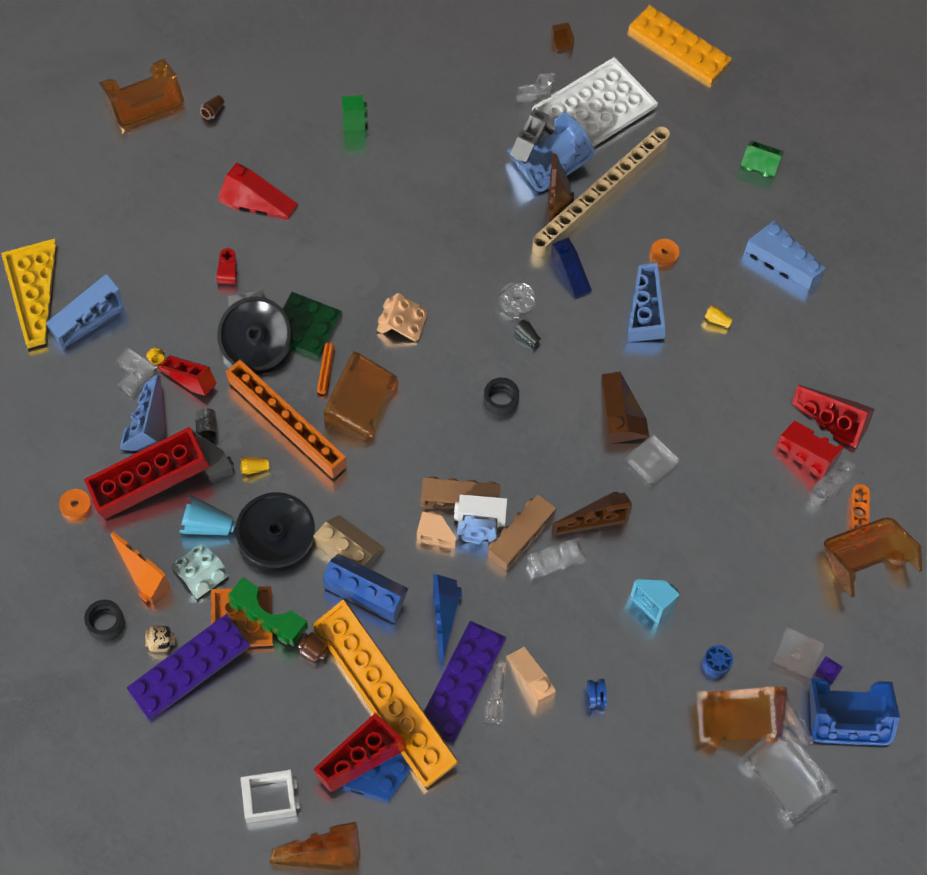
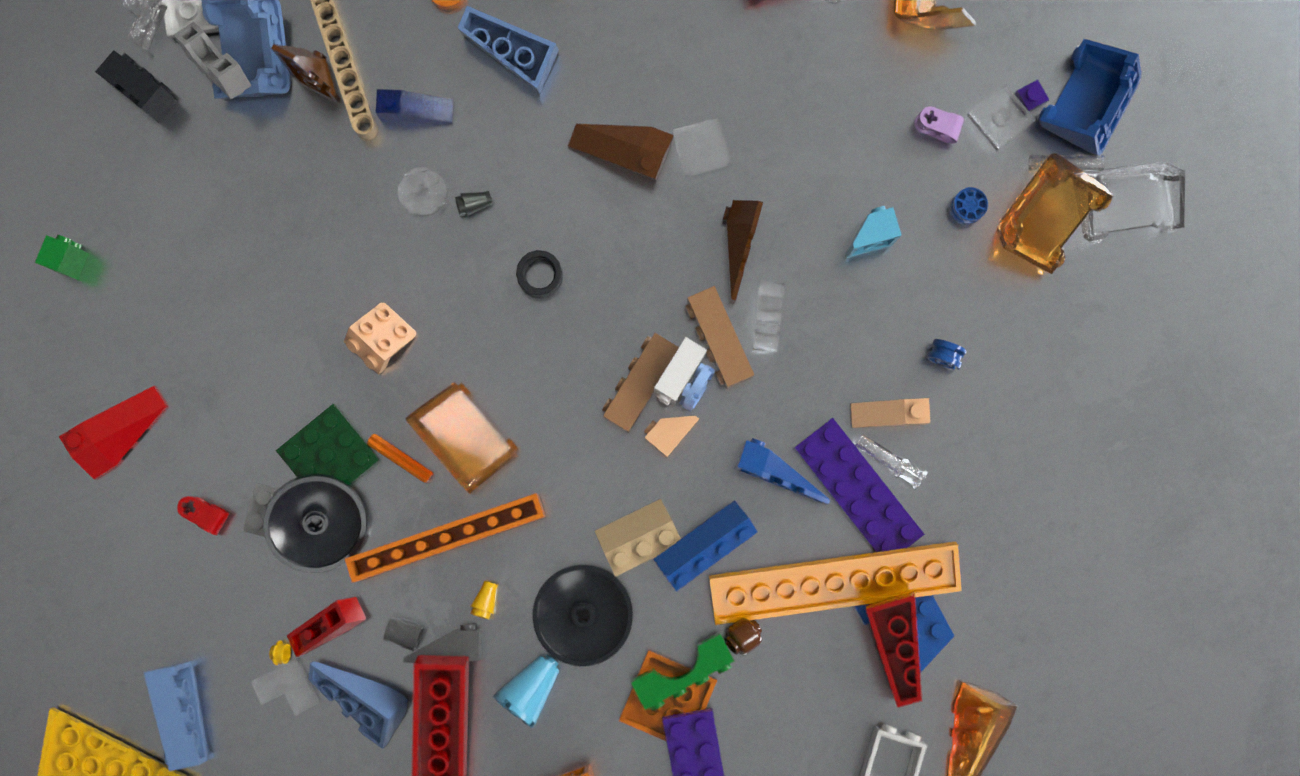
camera: 65 degrees left, 20 degrees up
light aqua bracket [171,544,229,599] -> none
none -> black wedge [95,50,177,123]
none -> lavender piece [914,106,964,144]

